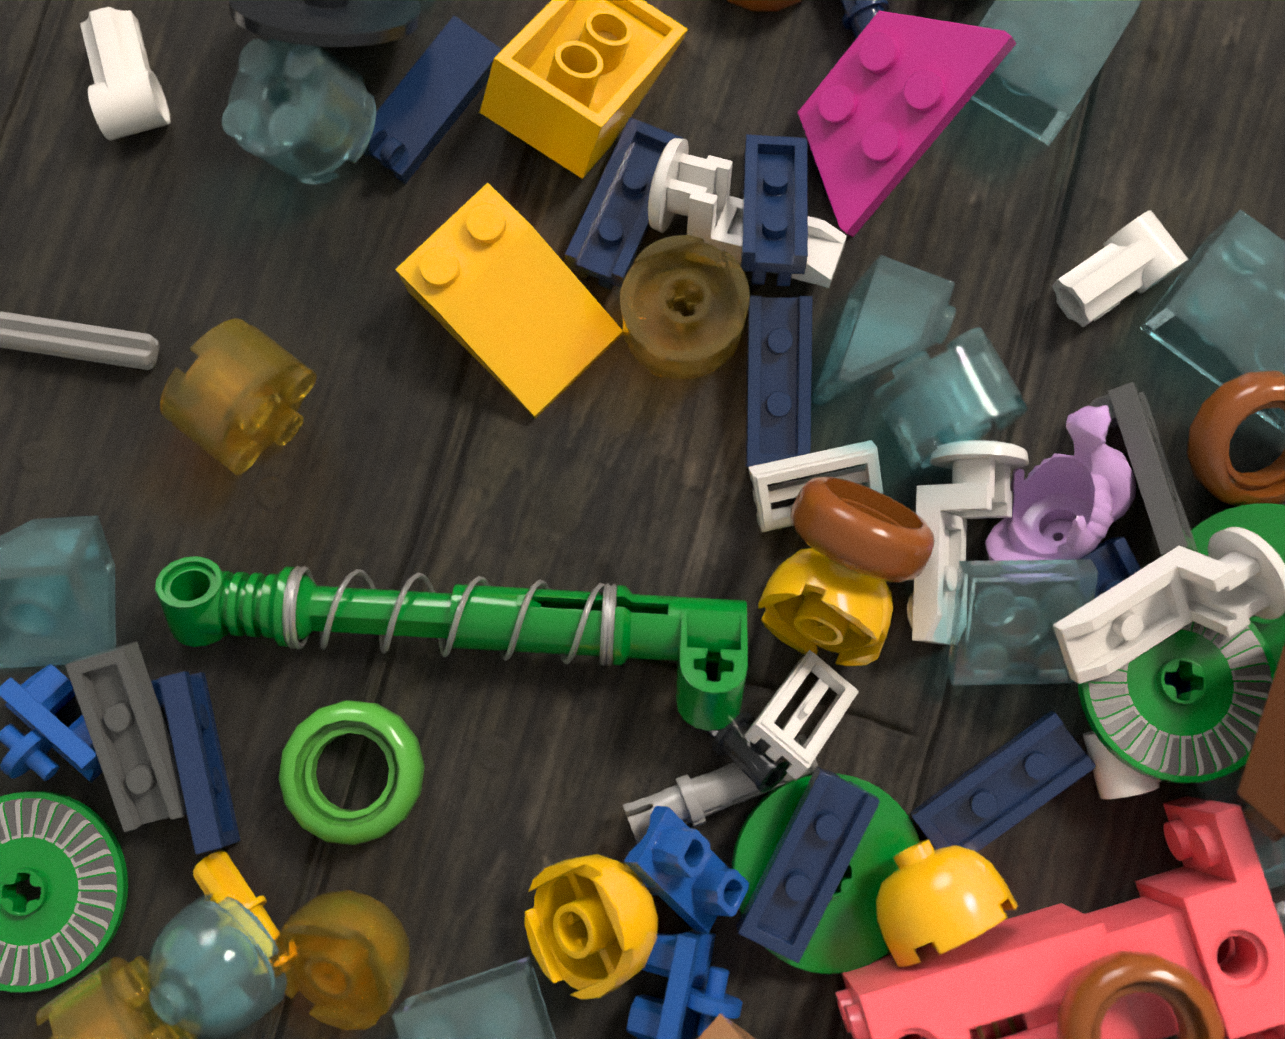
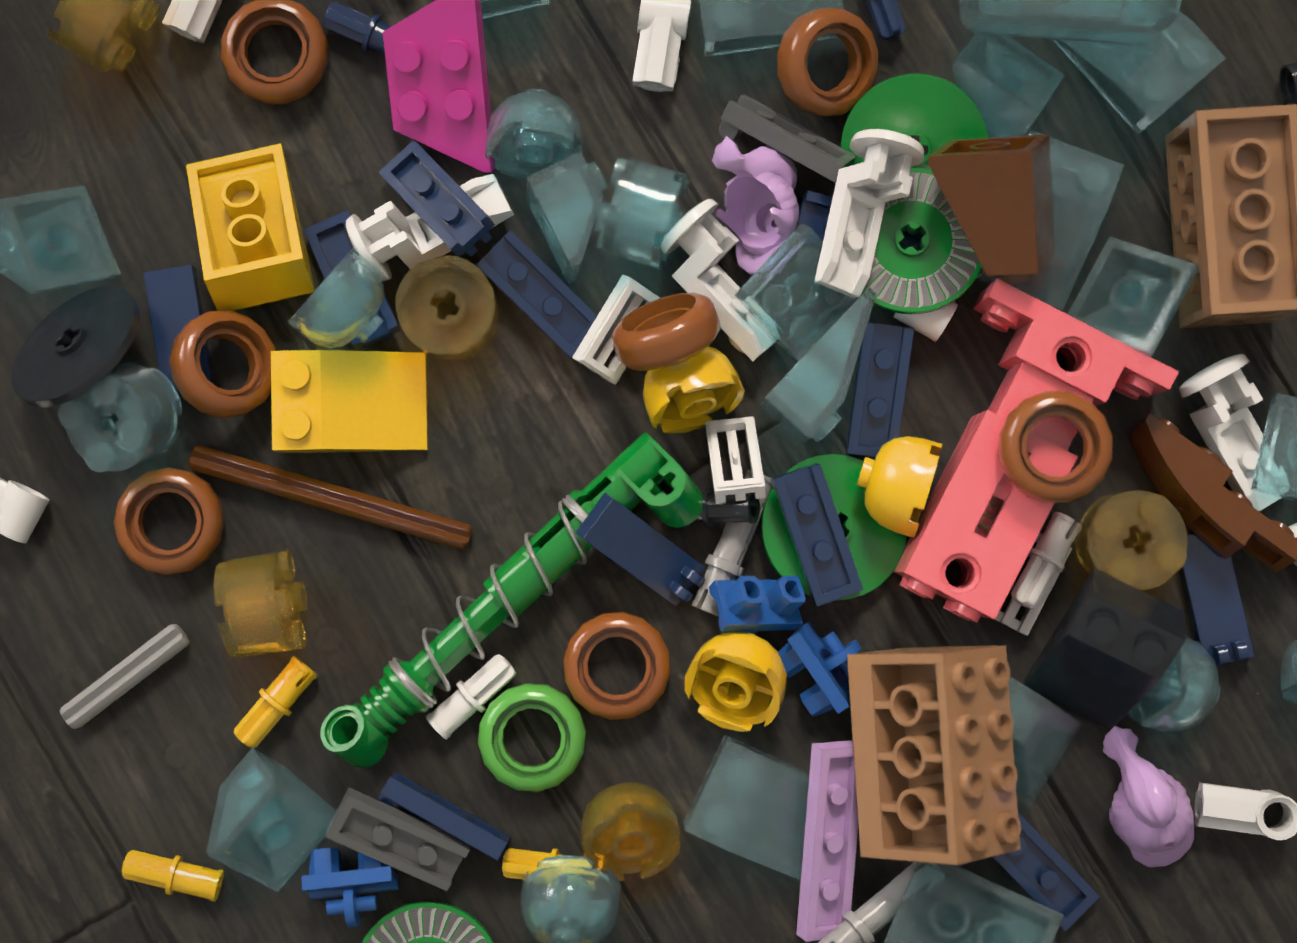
camera: 45 degrees left, 5 degrees up
none -> dark orange wheel [114,467,225,575]
none -> dark orange wheel [169,310,276,418]
none -> reddish brown axle [189,445,472,550]
none -> yellow axle [233,656,318,748]
none -> clear light blue cylinder [287,248,385,348]
none -> white axle [426,654,516,739]
none -> clear light blue cylinder [485,89,584,181]
none -> dark orange wheel [563,612,671,720]
none -> dark blue hinge [575,493,705,606]
none -> clear light blue slope [760,287,876,444]

